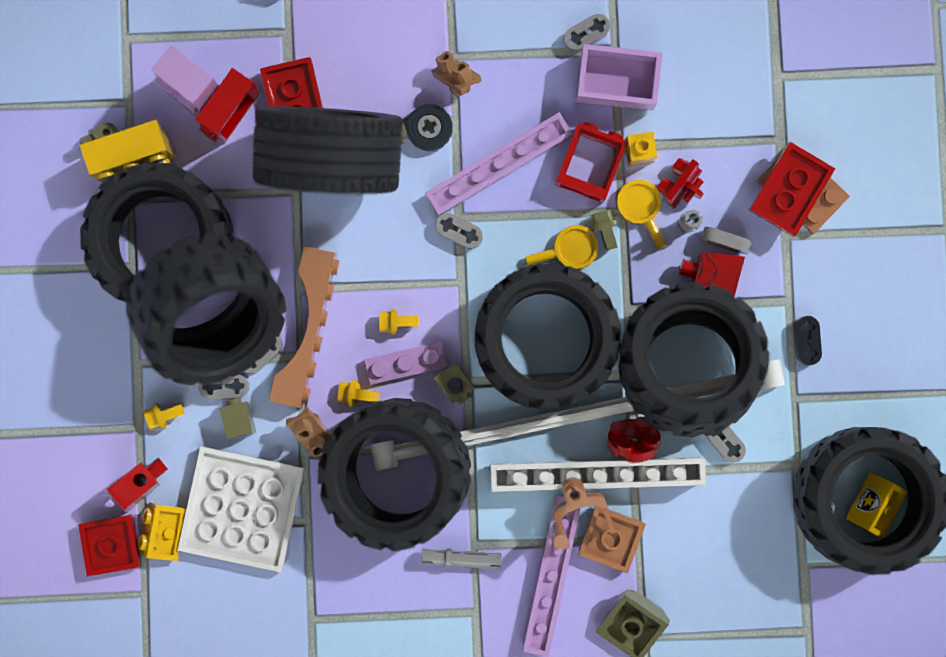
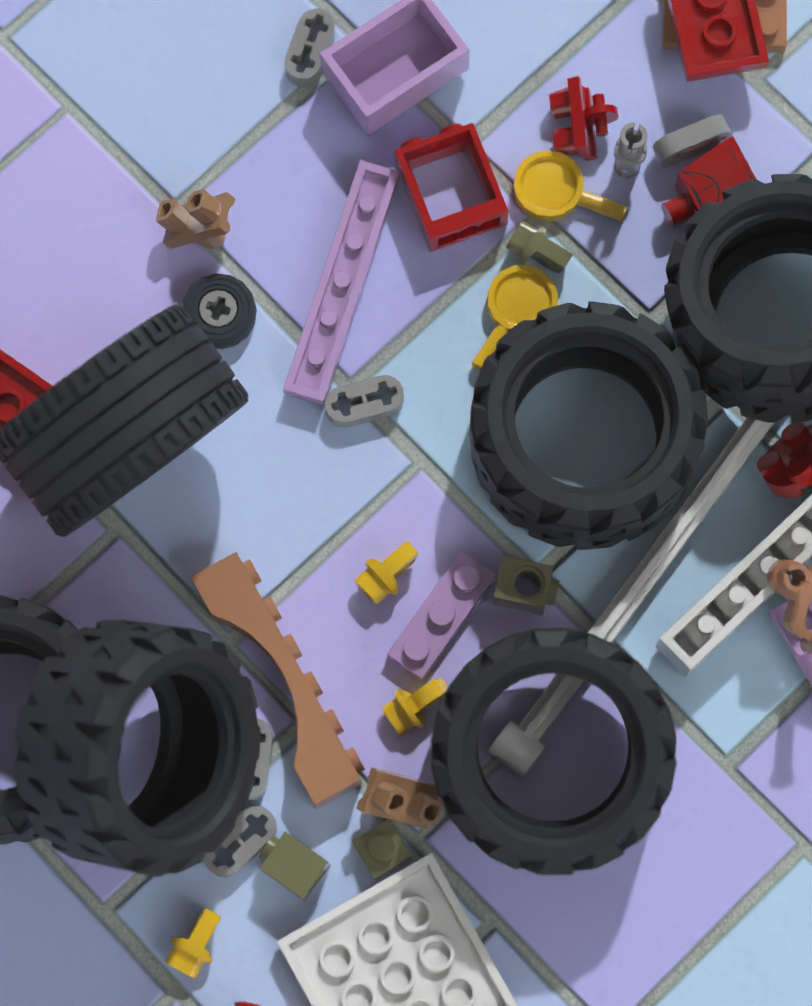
camera: 30 degrees left, 10 degrees down
light grey pin [421,548,502,570] -> none
yellow brick [625,131,658,166] -> none
none -> olive plate [352,819,412,880]

